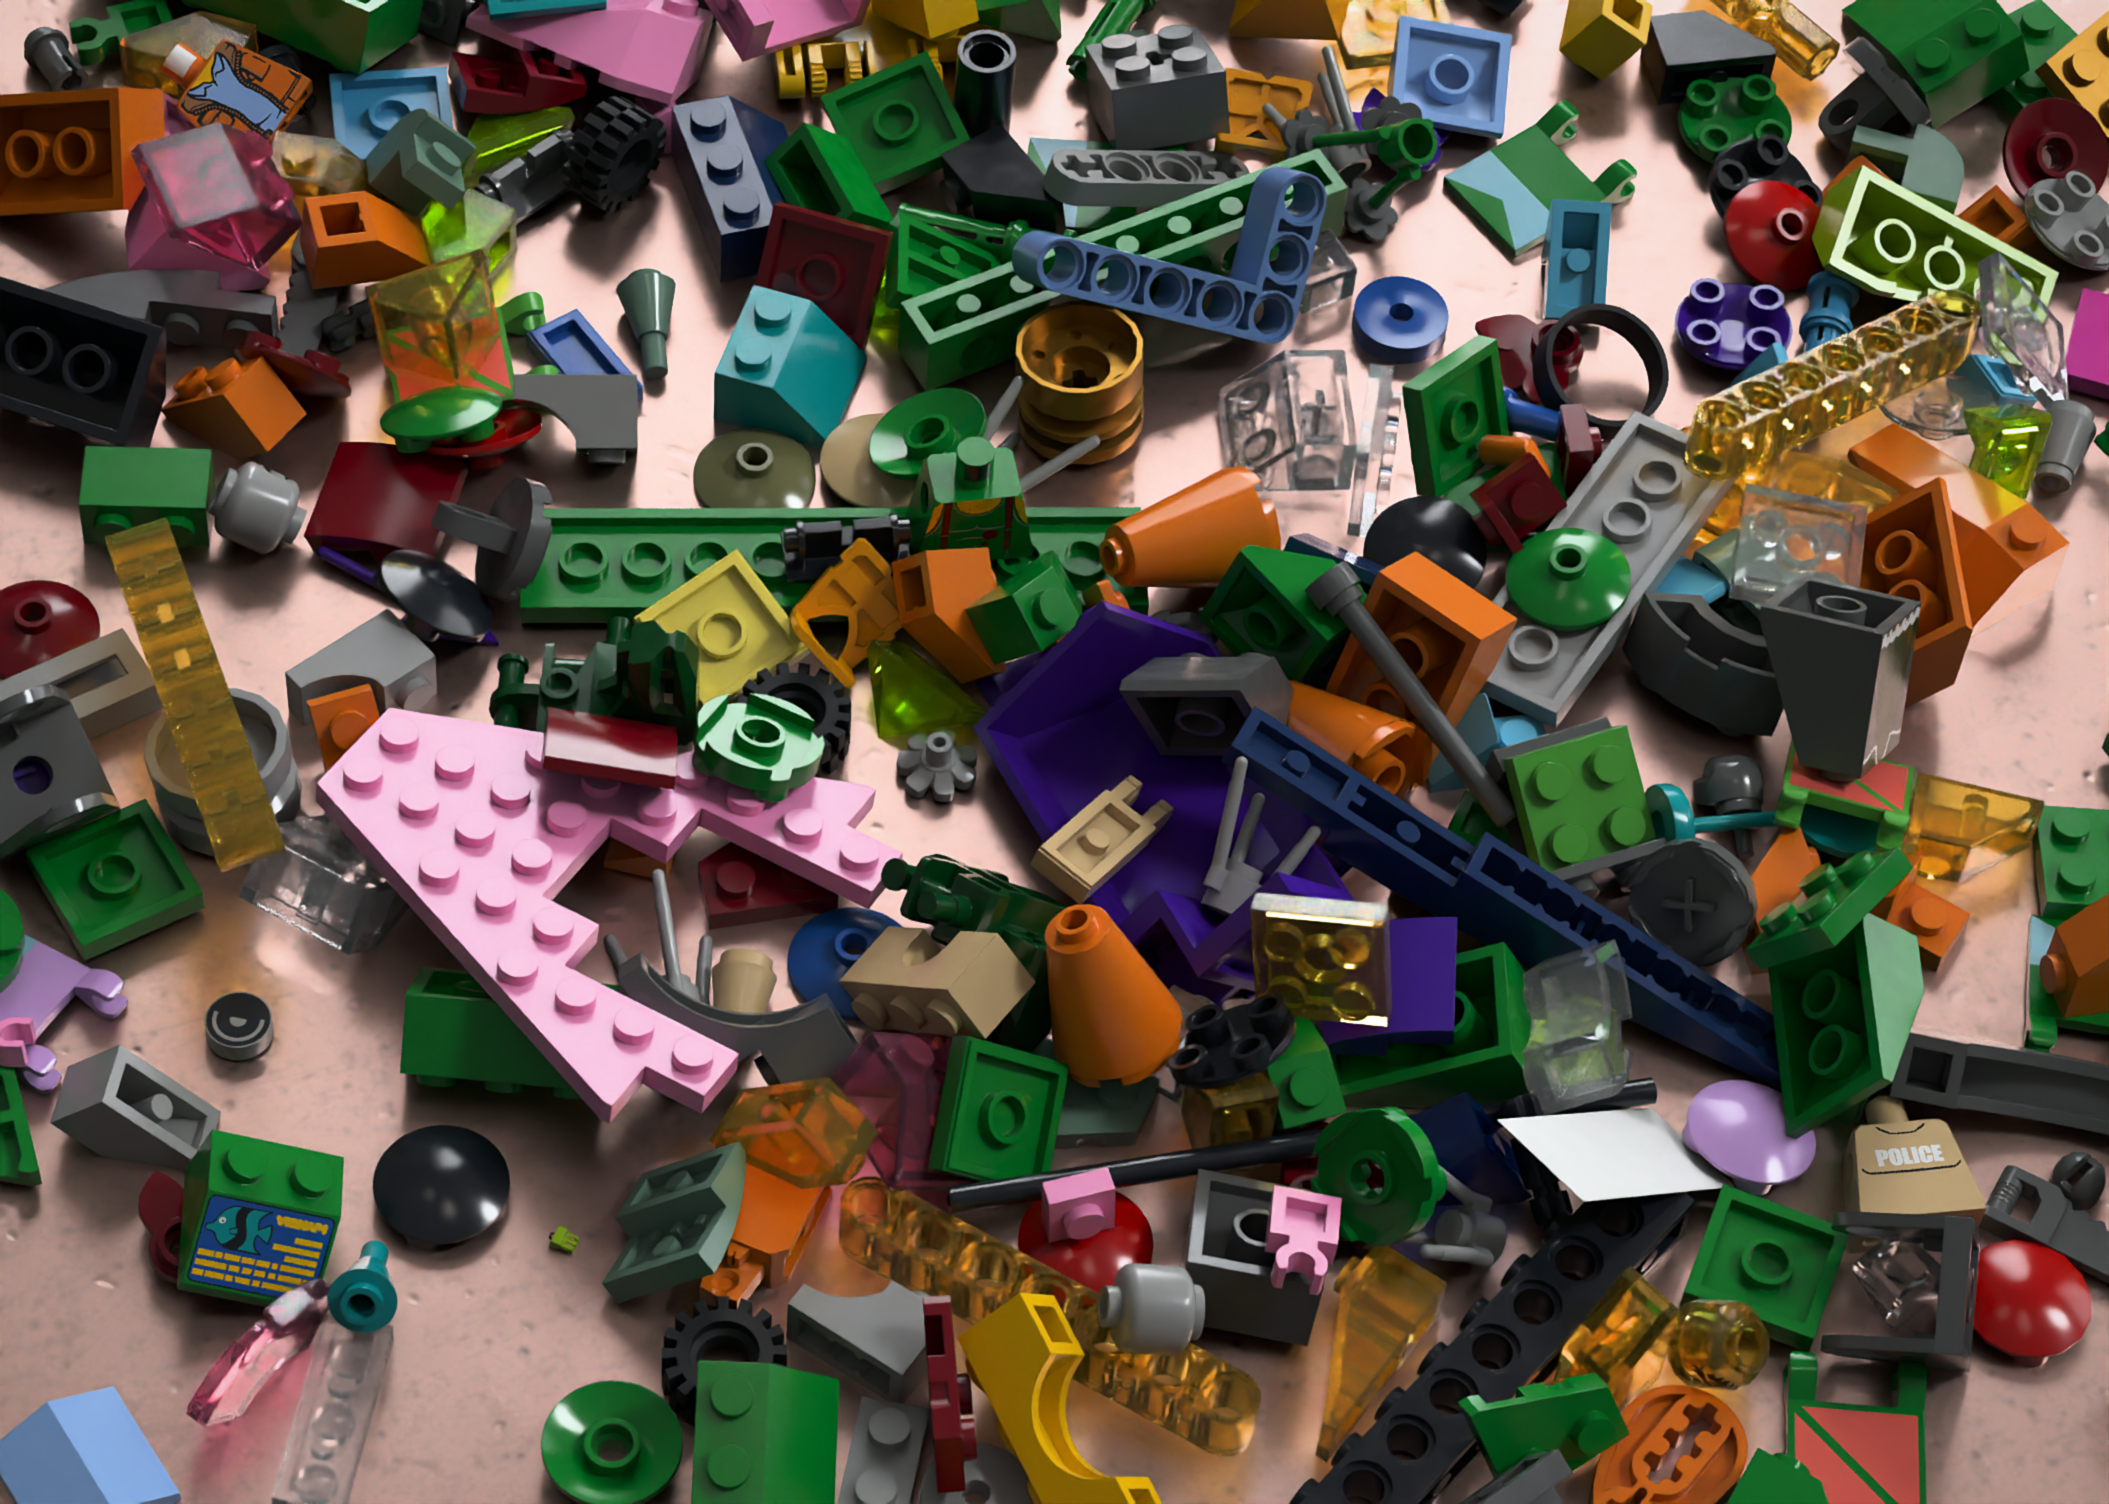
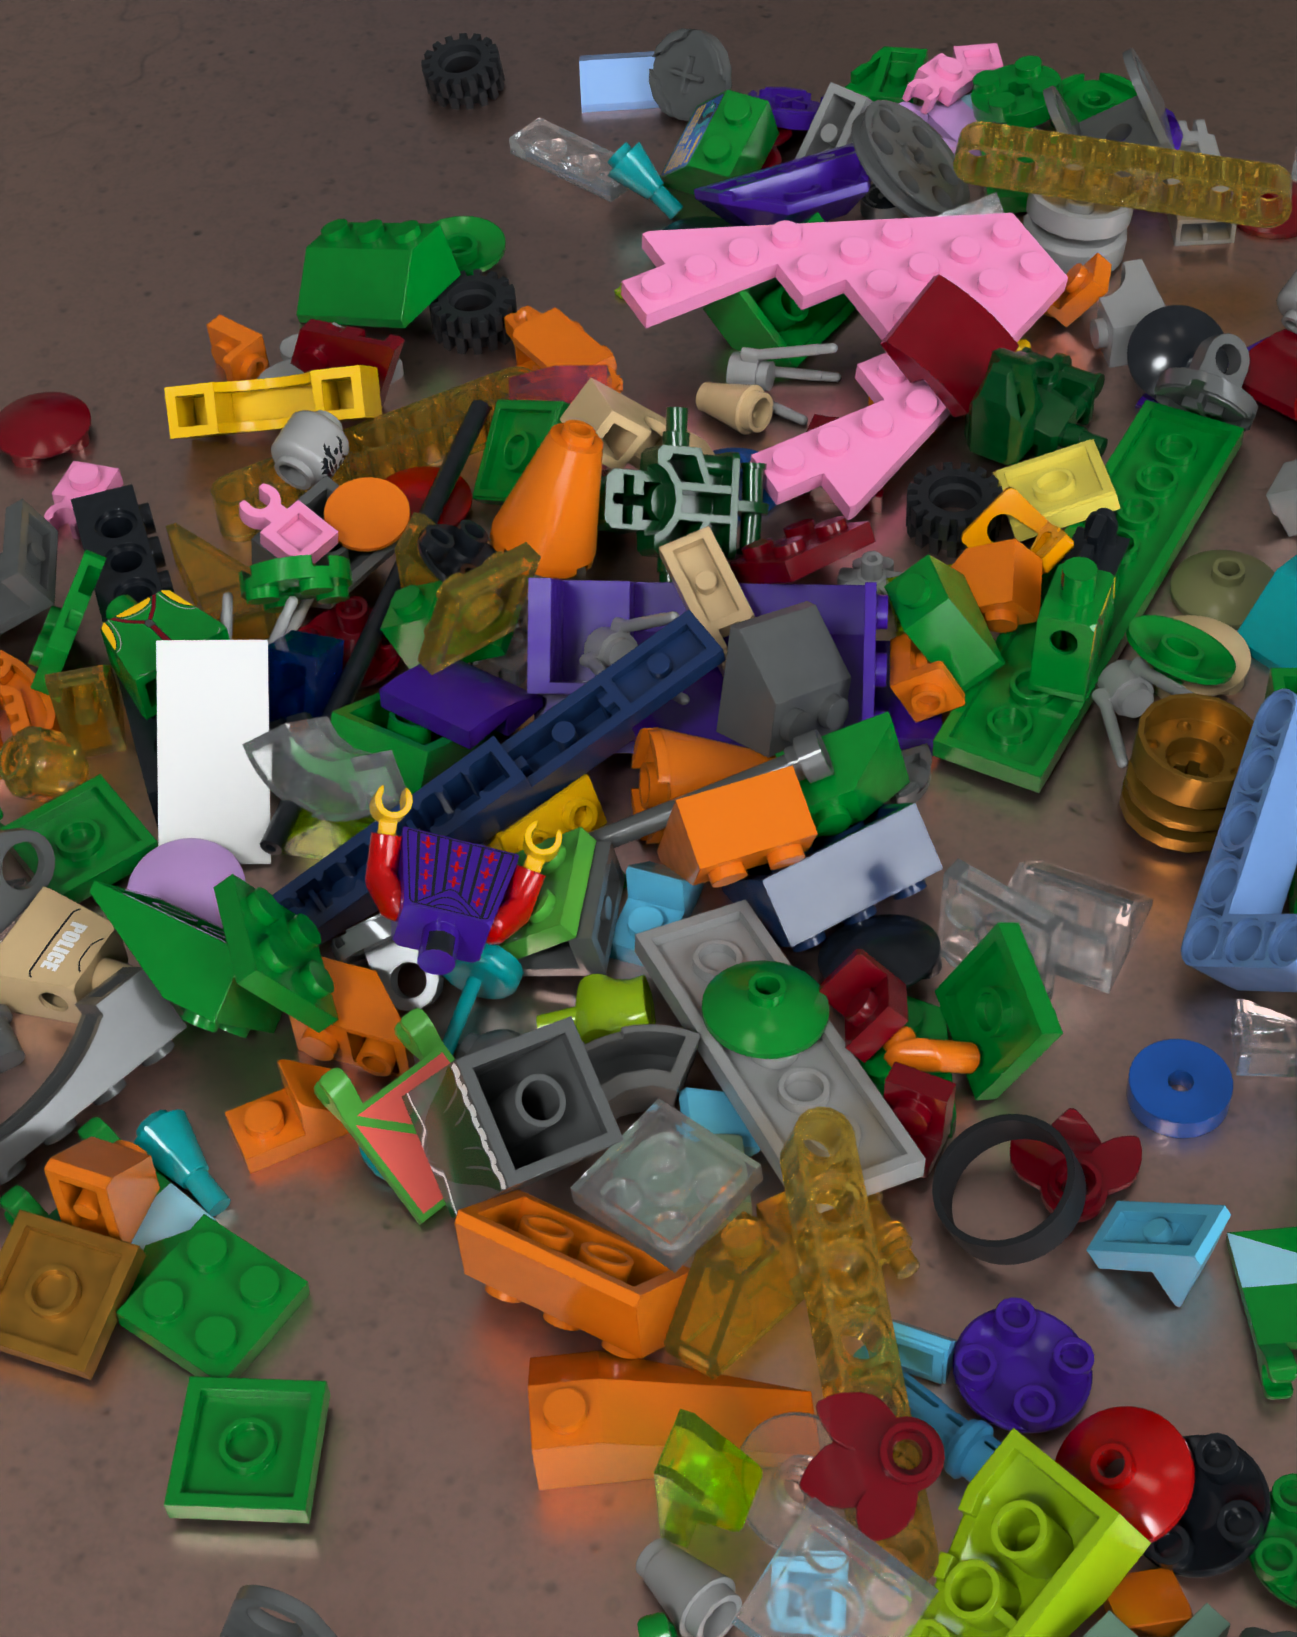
camera: 130 degrees right, 5 degrees down
clear pink tile [186,1278,331,1427] -> none
sand green slope [602,1142,746,1303] -> none
dark grey arch [614,952,864,1103] -> none
green plate [692,693,825,802] -> none
clear yellow slope [709,1077,879,1189] -> none
light grey arch [786,1280,931,1404] -> none
bright pink plate [1041,1167,1116,1243] -> none
orange cone [1099,466,1281,589] -> none
blue arm [1503,387,1559,442] -> none
clear yellow slope [1901,772,2045,883] -> none
none -> green torso [100,590,230,720]
none -> teal cone [134,1109,231,1217]
none -> orange piece [324,477,506,552]
none -> torso [365,785,562,975]
none -> lime piece [536,974,656,1044]
none -> dark grey tile [649,28,732,121]
none -> dark purple wedge [694,143,872,227]
none -> dark red plate [728,516,876,584]
none -> dark purple tile [748,87,824,130]
none -> dark red plate [799,1392,945,1543]
none -> dark grey wedge [851,100,970,218]

